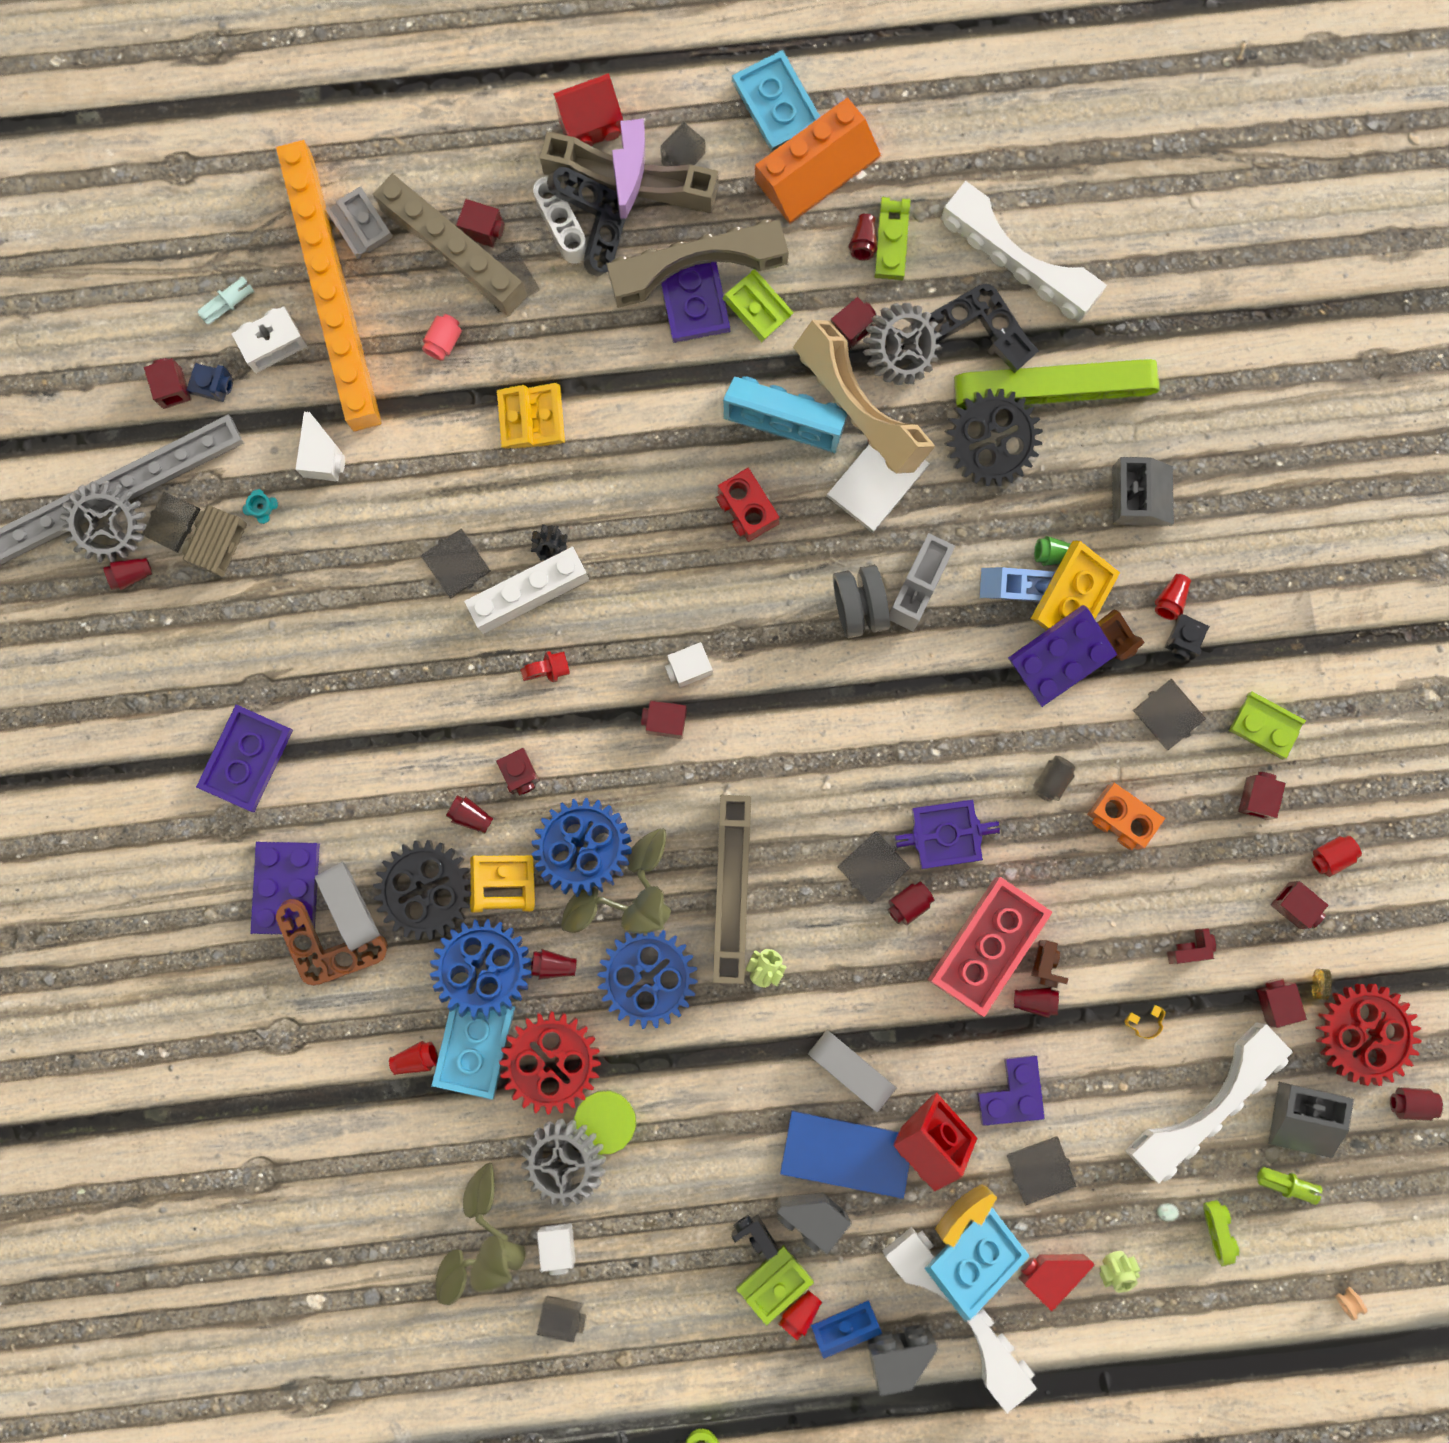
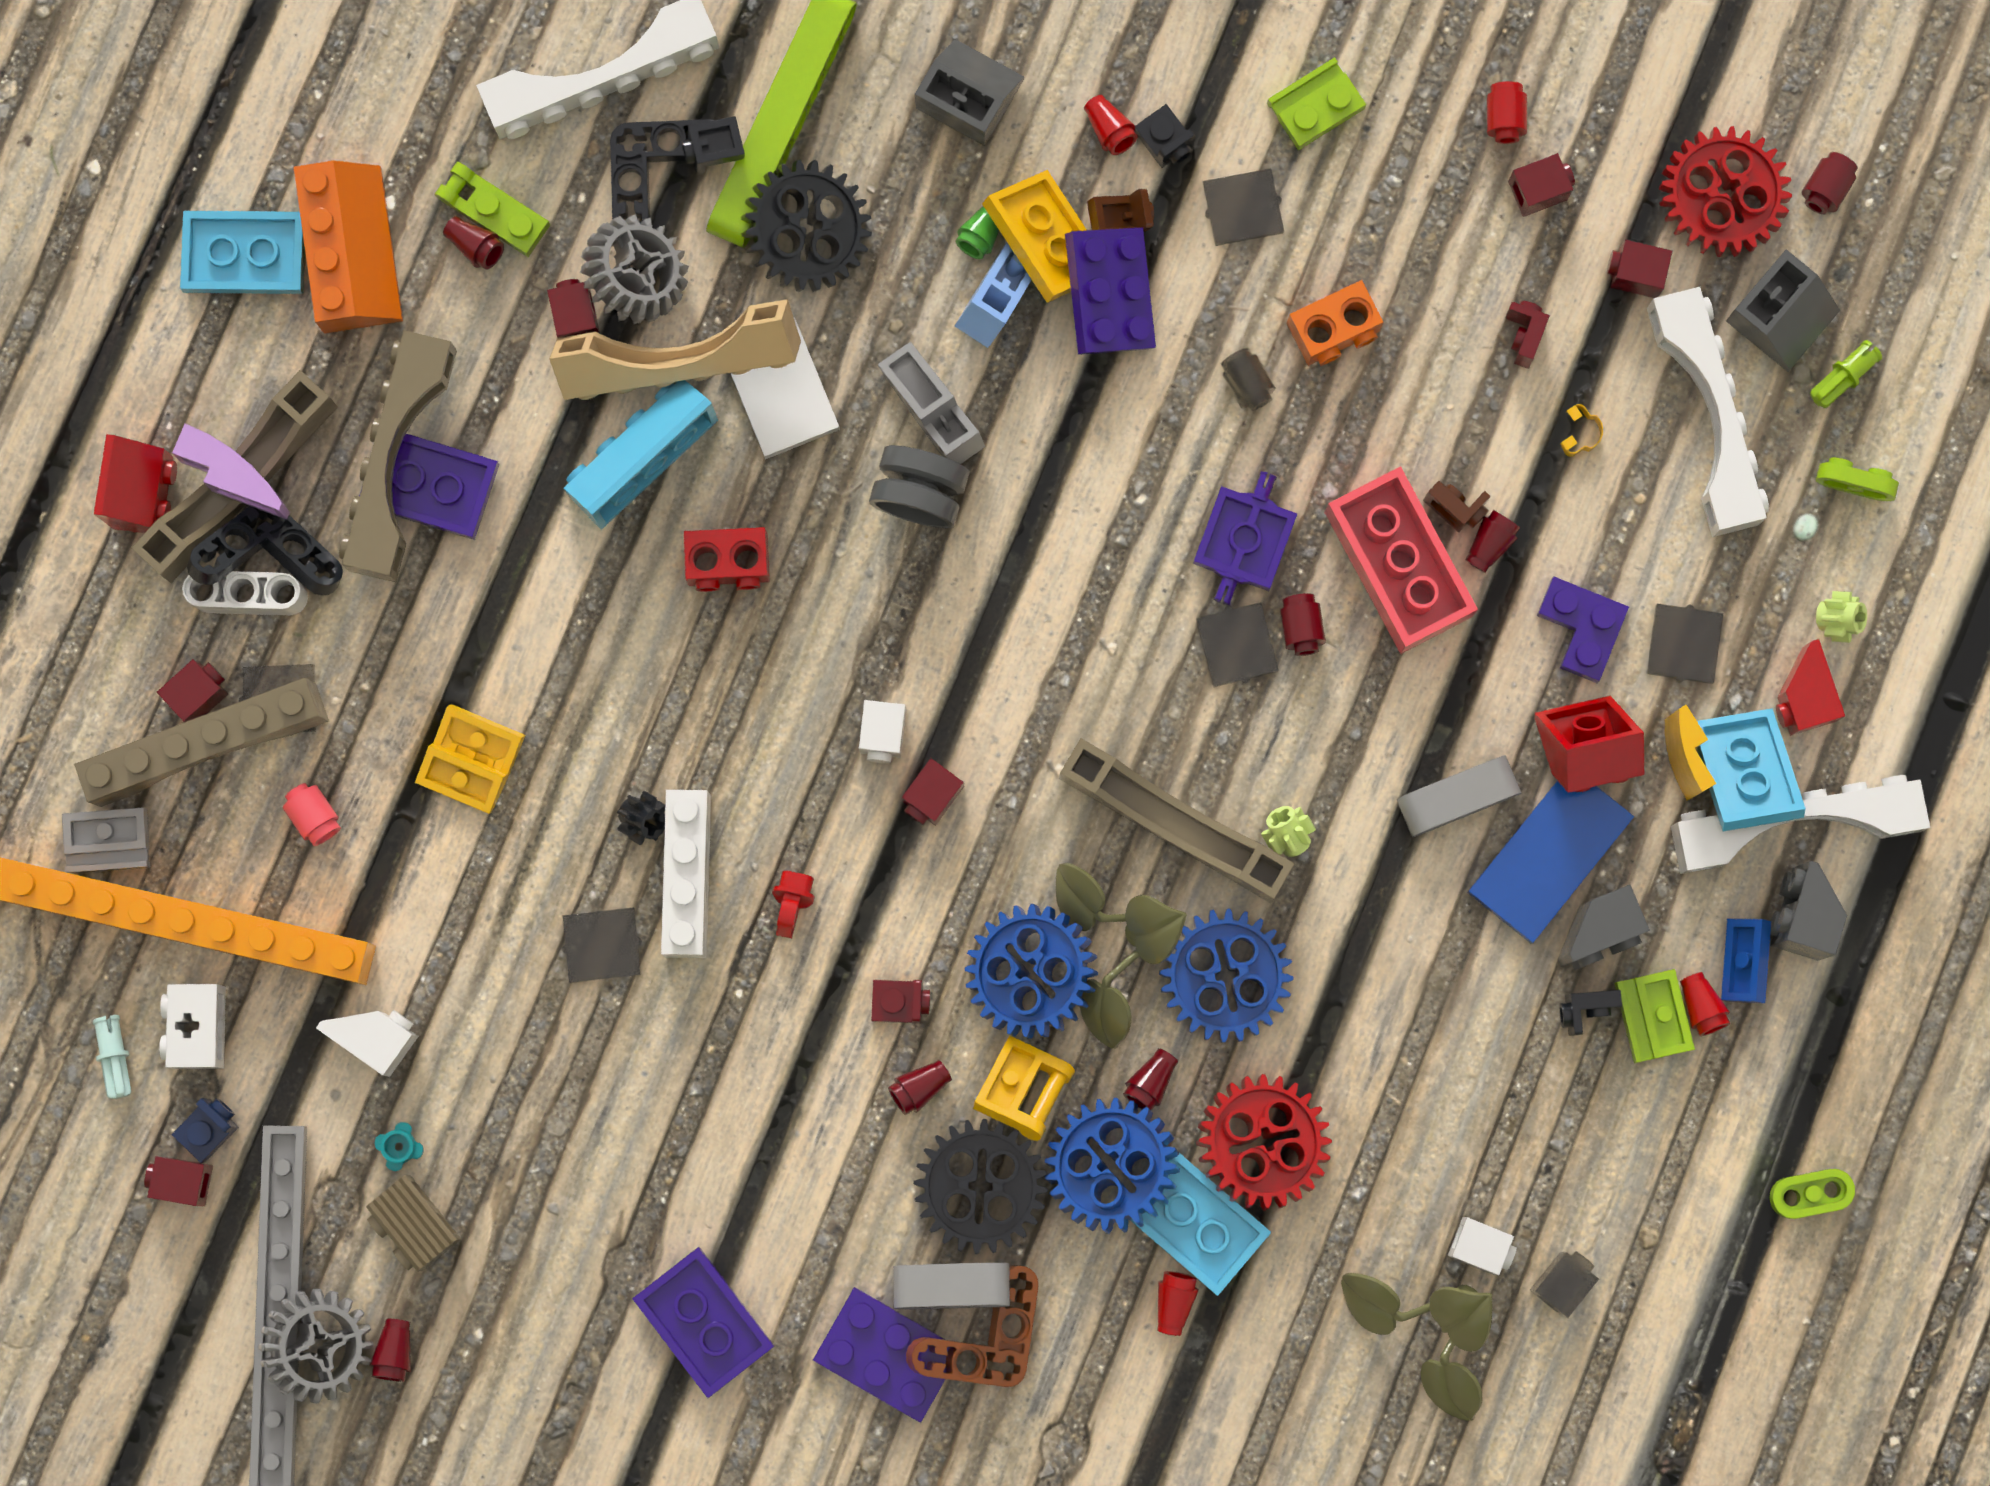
camera: 60 degrees left, 0 degrees up
clear smoke piece [142,492,201,553] -> none
light grey gear [521,1119,606,1207] -> none
lime tile [574,1090,636,1154] -> none
clear smoke brick [660,121,706,166] -> none
lime plate [722,268,794,343] -> none
dark red brick [1238,772,1286,820] -> none
clear yellow tile [1312,968,1332,1000] -> none

